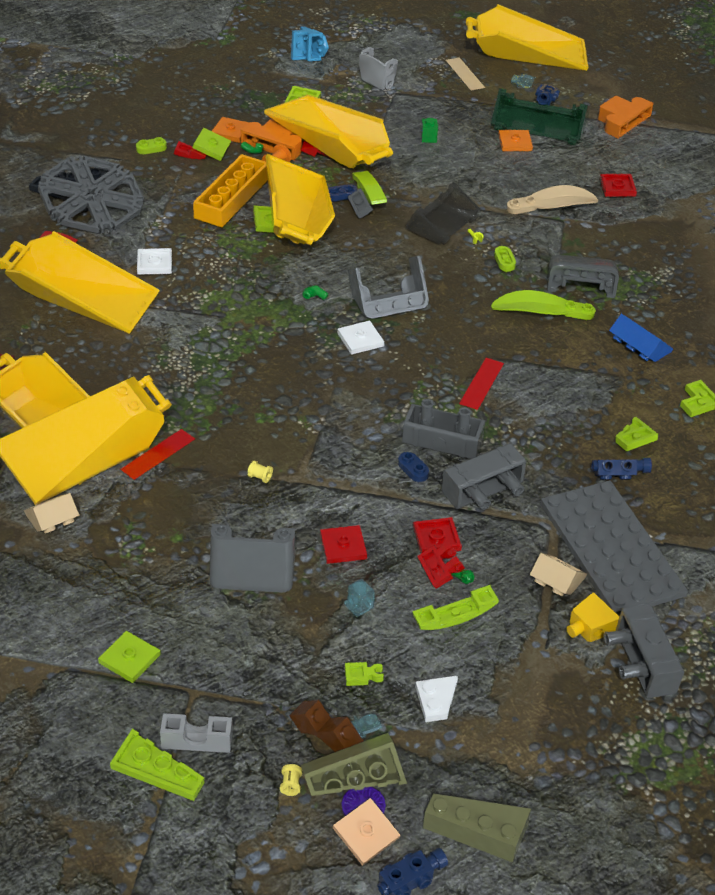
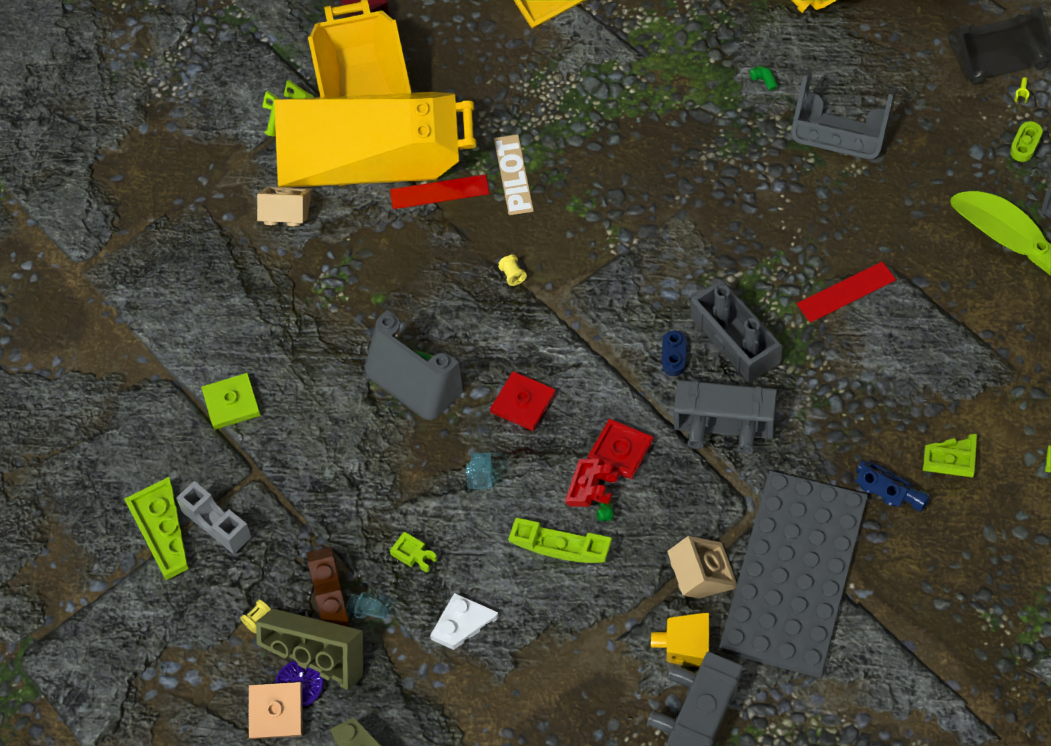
camera: 45 degrees right, 15 degrees up
white plate [337,321,384,355] -> none
none -> sticker [494,134,534,215]

